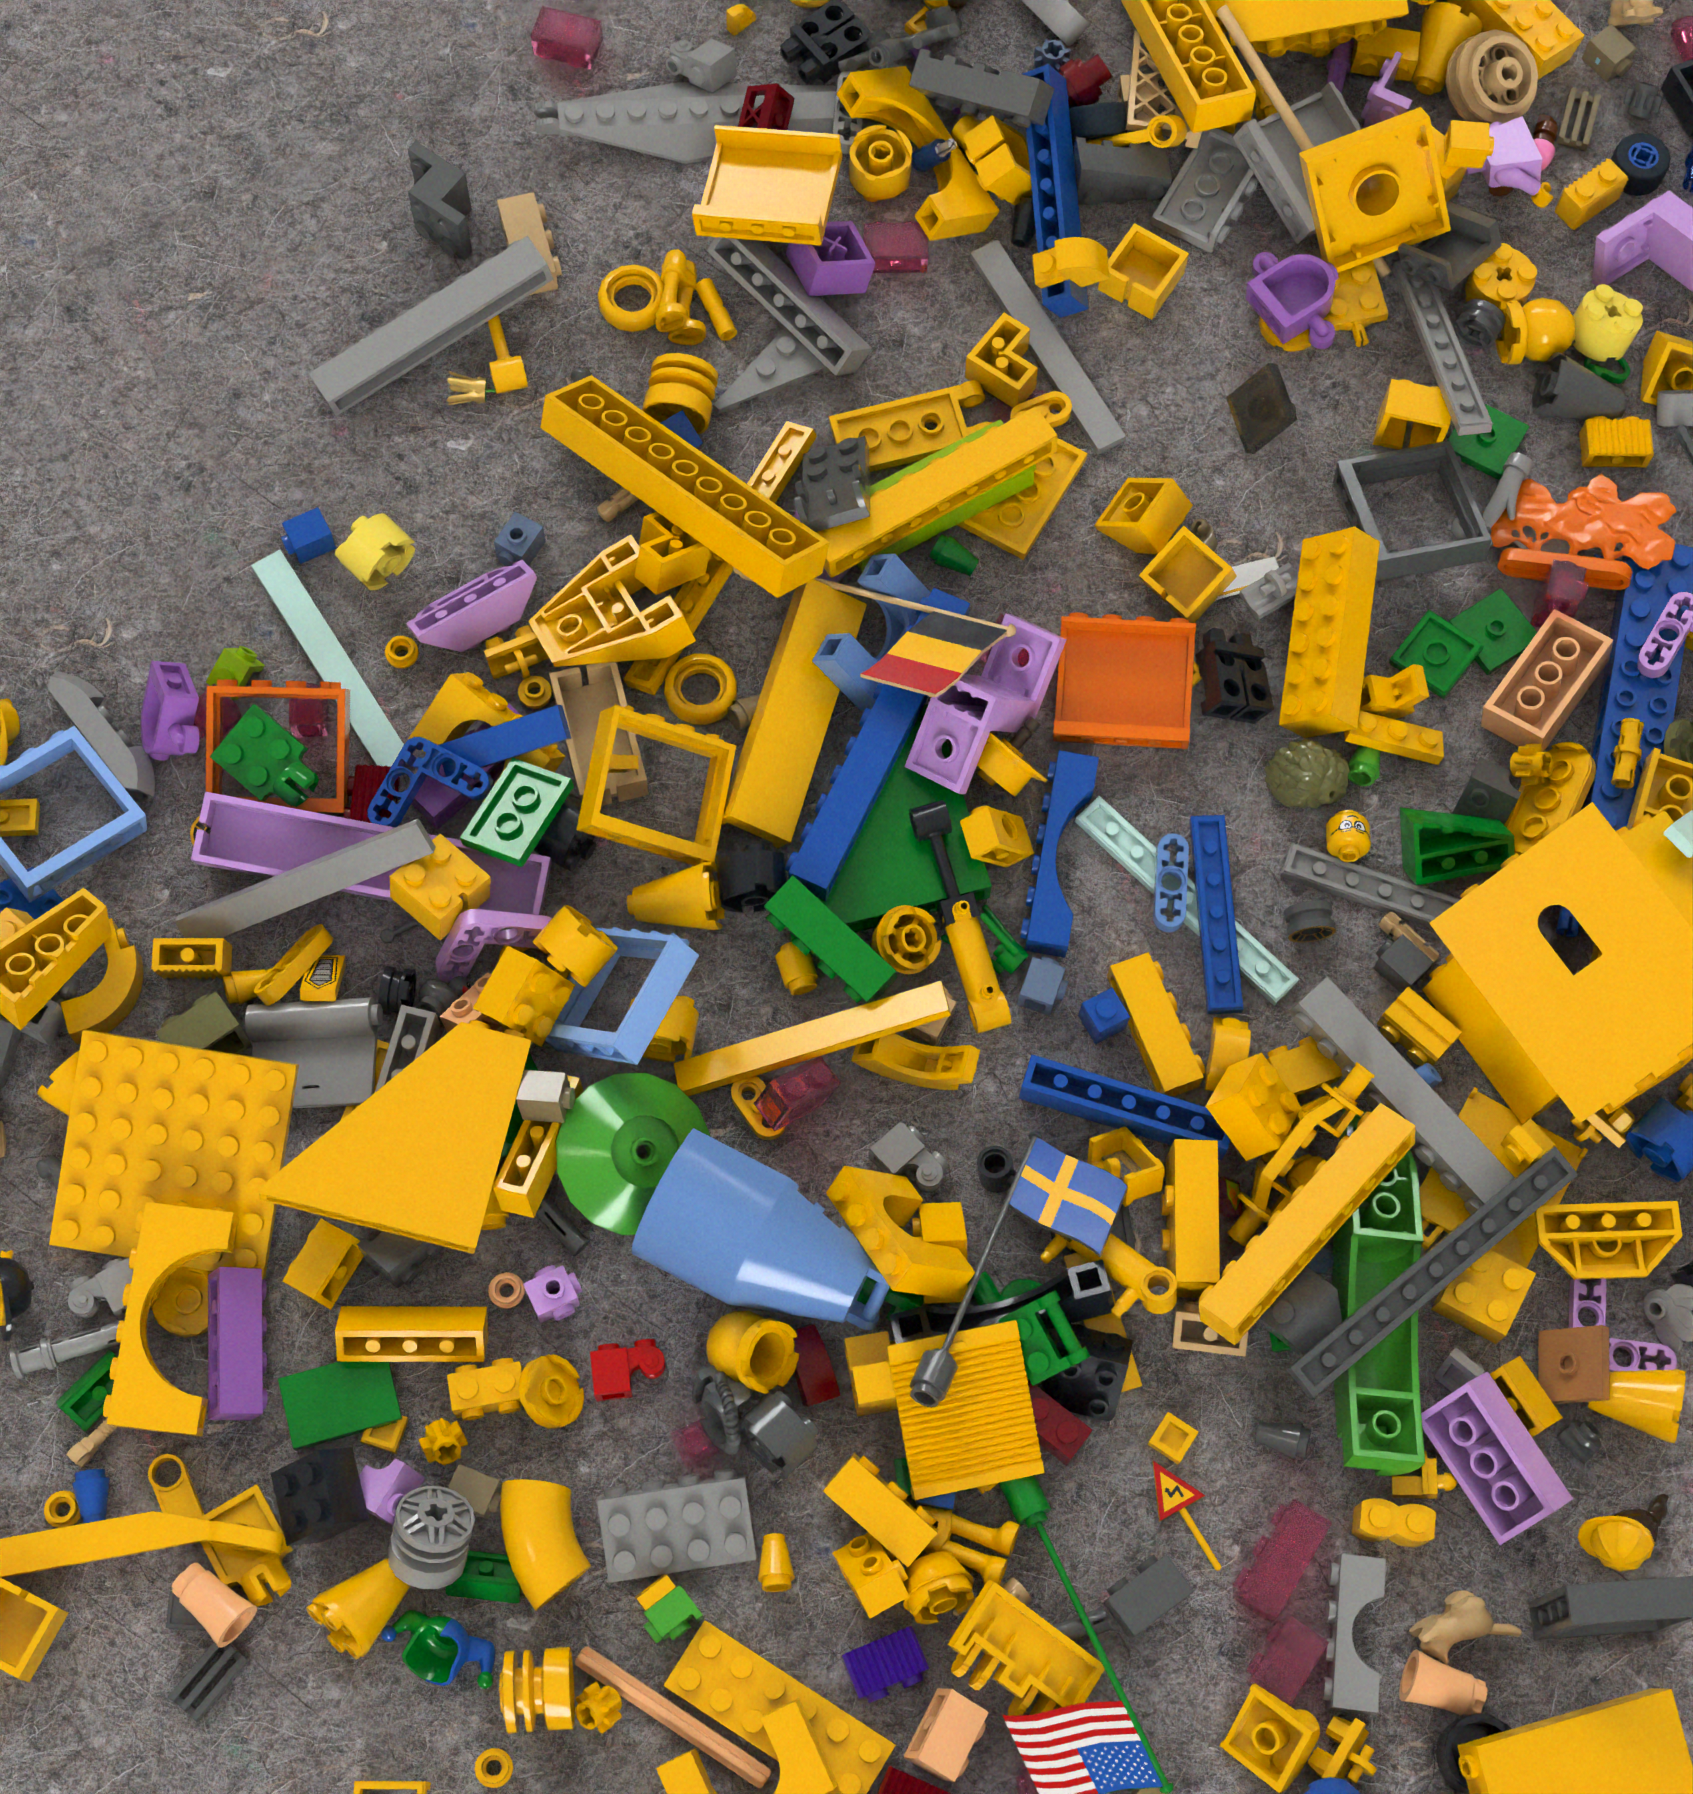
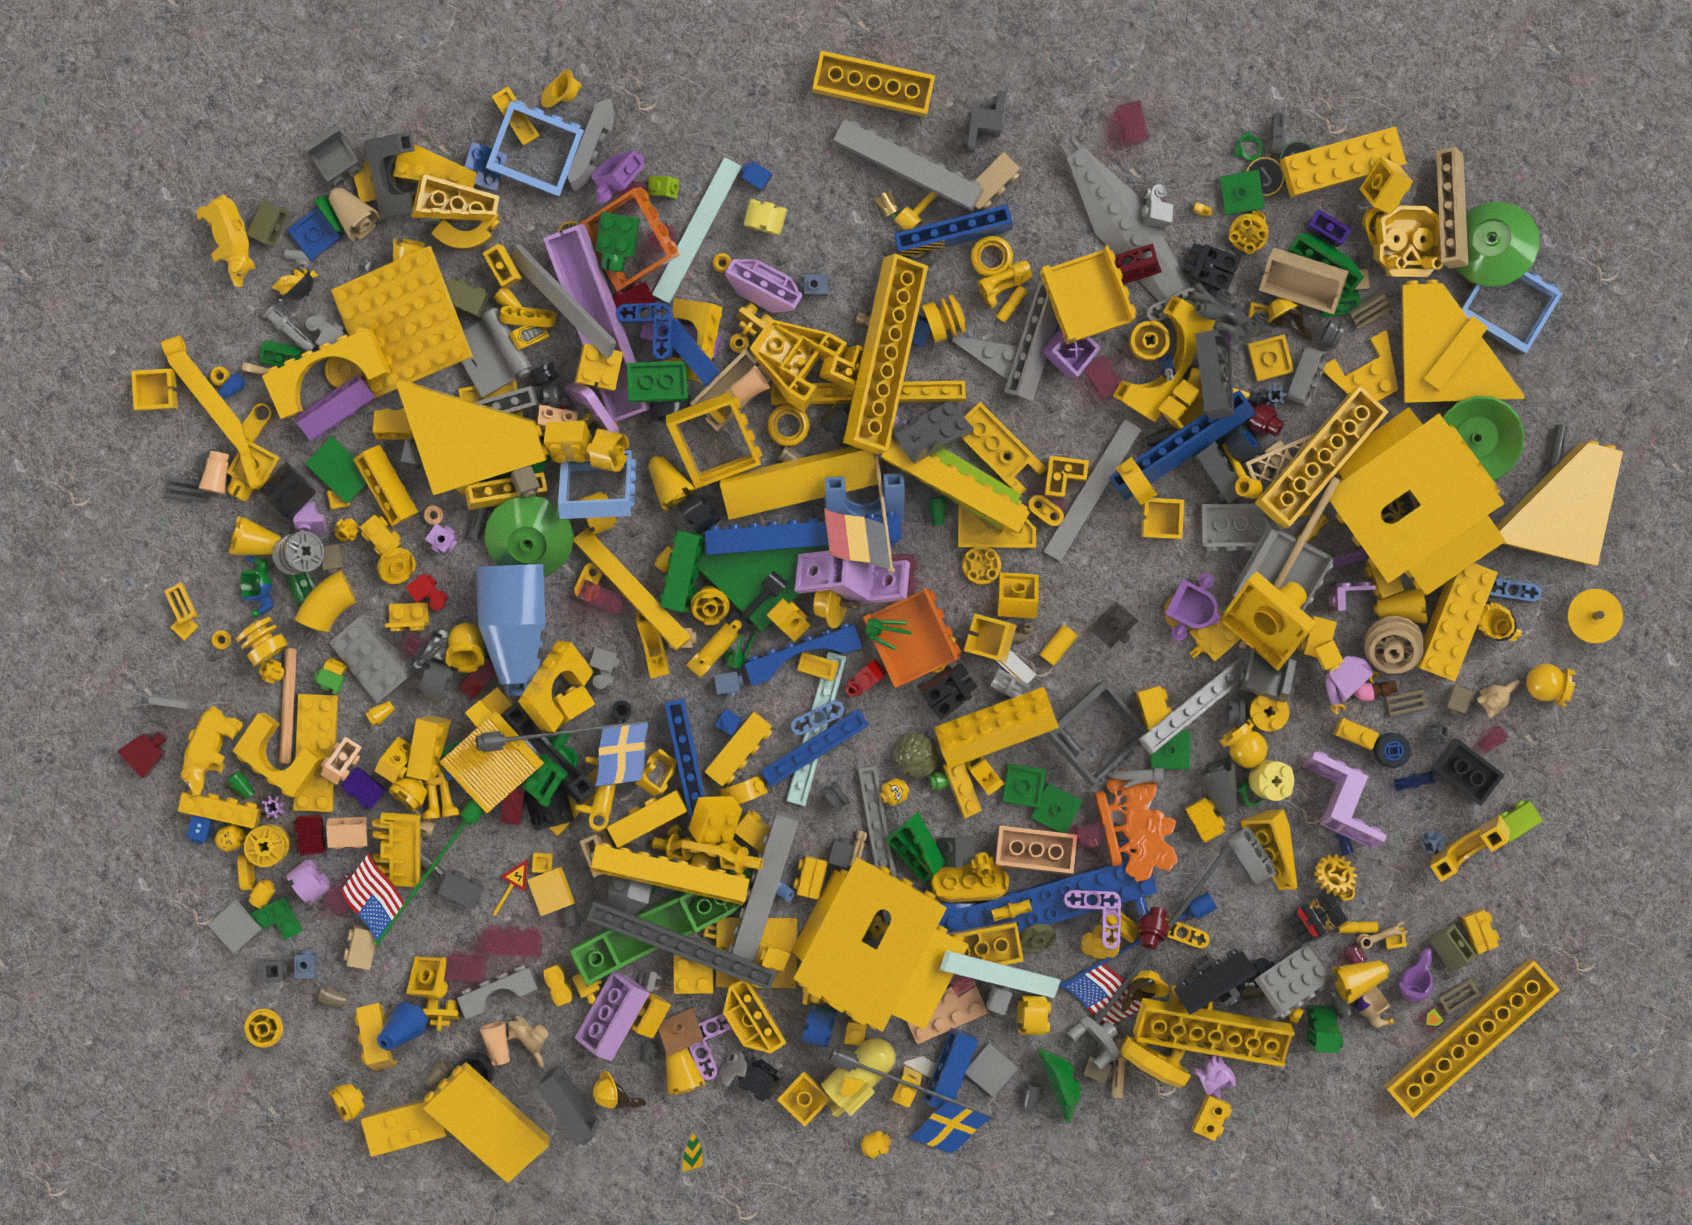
camera: 65 degrees right, 20 degrees up
none -> light nougat brick [321,737,362,785]
none -> yellow bracket [385,603,430,631]
none -> yellow tile [527,867,575,916]
none -> light nougat plant [725,366,770,403]
none -> yellow tile [797,652,839,681]
none -> yellow brick [812,51,935,118]
none -> black brick [819,402,849,446]
none -> red brick [845,658,887,697]
none -> green plant [865,618,912,650]
none -> blue brick [894,204,1013,257]
none -> yellow tile [962,547,1001,584]
none -> yellow brick [1039,624,1078,666]
none -> yellow tile [1246,334,1294,382]

